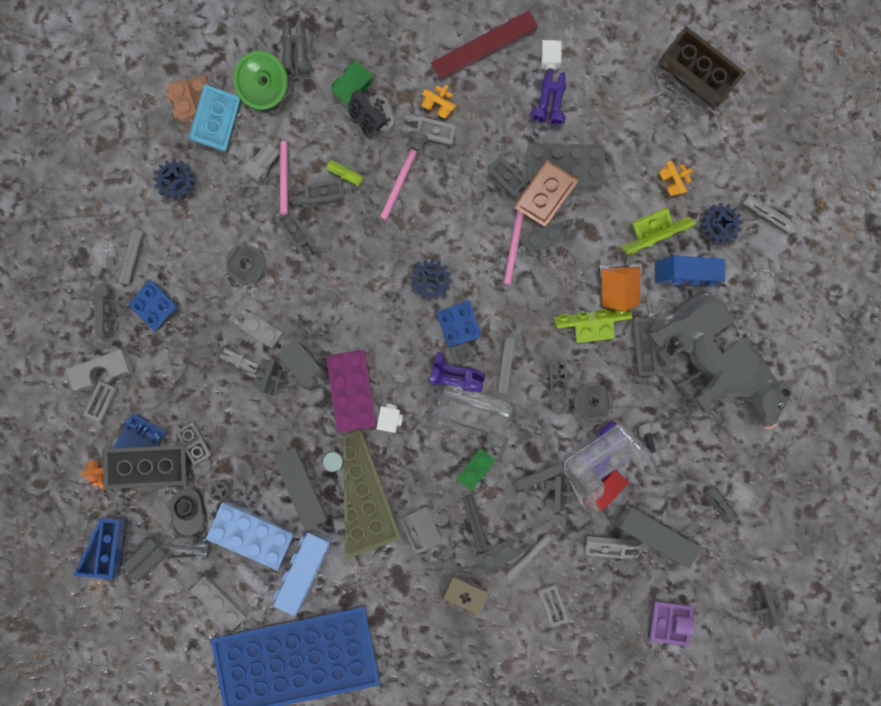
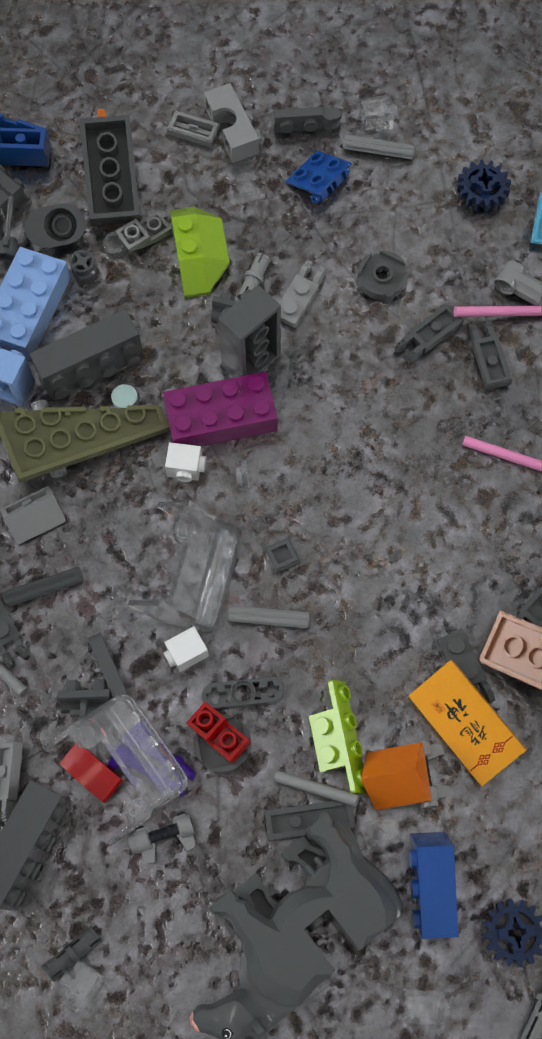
camera: 90 degrees right, 15 degrees down
blue hinge [114,413,166,448] -> none
lime axle [326,160,364,187] -> none
dark blue gear [410,259,452,301] -> none
dark purple piece [428,352,485,392] -> none
blue hinge [436,300,482,348] -> none
green brick [456,448,496,491] -> none
bright pink bar [503,210,524,285] -> none
lime bracket [620,207,696,255] -> none
none -> white brick [163,626,209,672]
none -> lime wedge [170,207,230,298]
none -> red slope [186,702,251,764]
none -> light grey bar [274,770,359,807]
none -> light orange tile [408,660,527,786]

